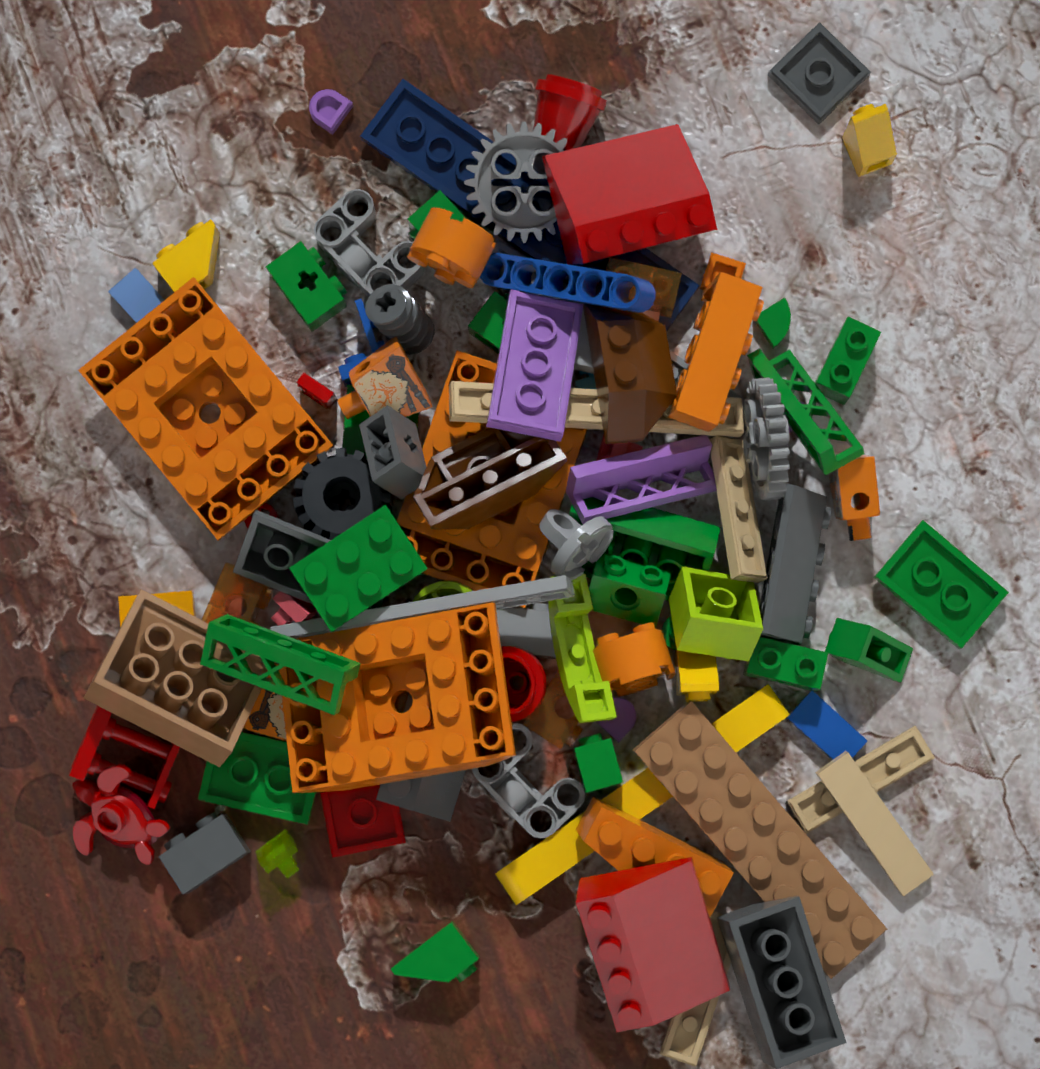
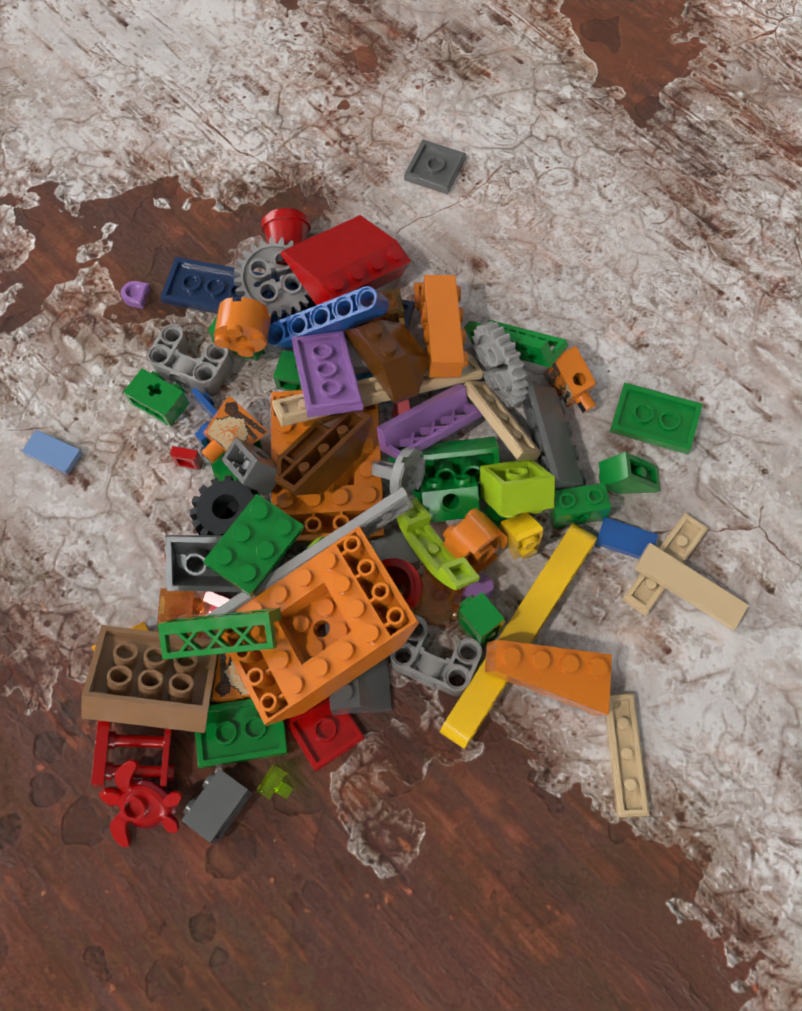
camera: 20 degrees left, 15 degrees down
orange slope [78,277,334,541] -> none
yellow slope [152,219,220,292] -> none
dark grey piece [365,284,435,355] -> none
green slope [391,921,480,983] -> none
red slope [576,857,730,1032] -> none
medium nougat plate [633,700,887,979] -> none
dark grey slope [717,896,847,1069] -> none
green tile [755,297,791,349] -> none
green brick [814,316,881,405] -> none
yellow slope [842,104,897,177] -> none

